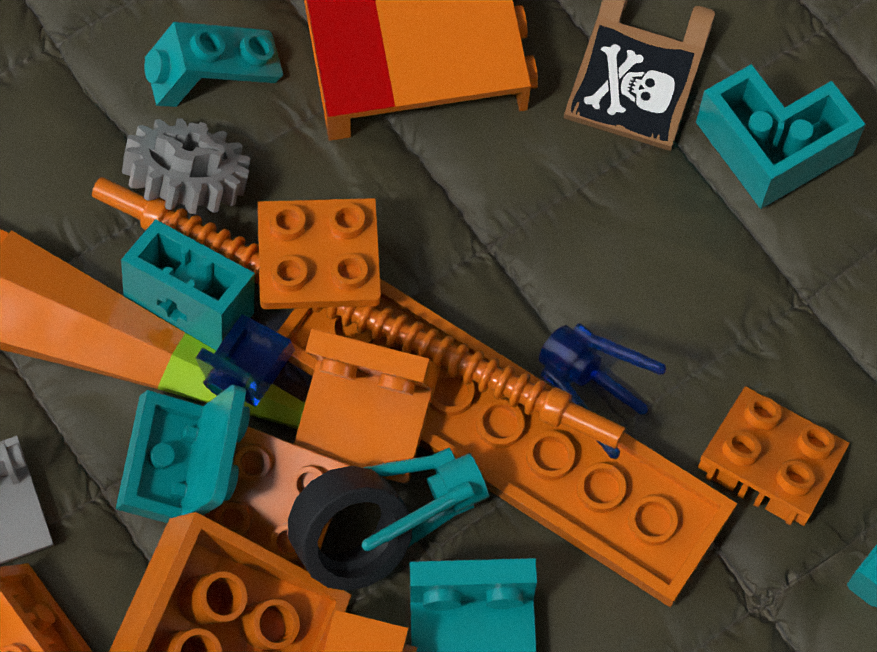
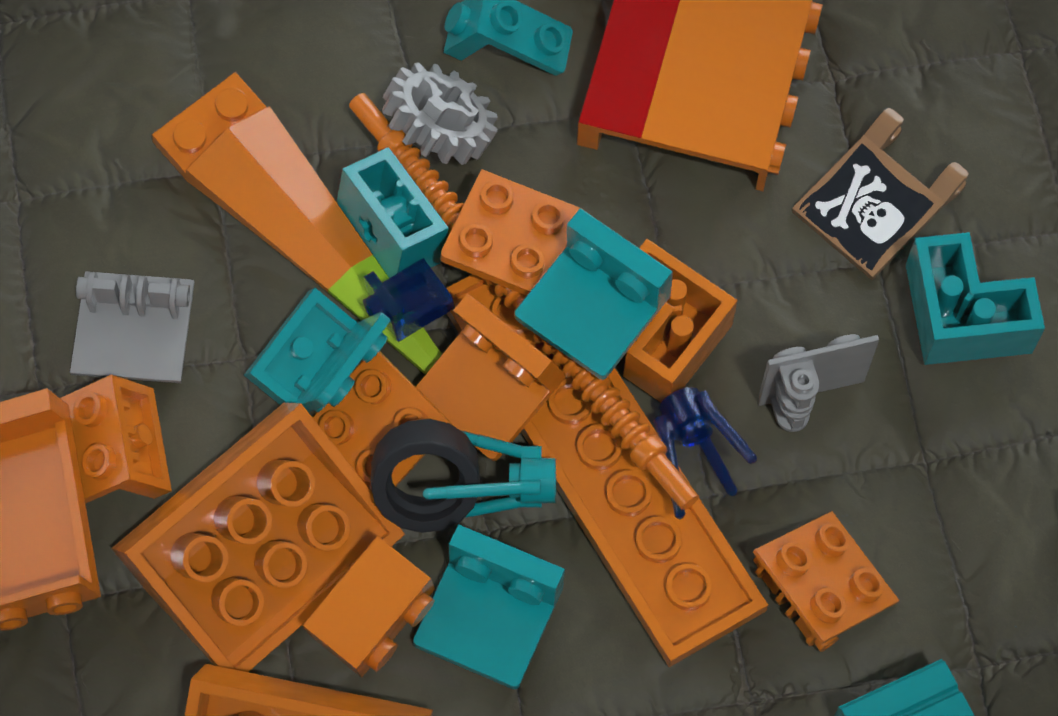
camera: 25 degrees right, 0 degrees up
none -> teal bracket [515,208,673,380]
none -> orange brick [623,239,738,407]
none -> light grey hinge [757,334,879,432]

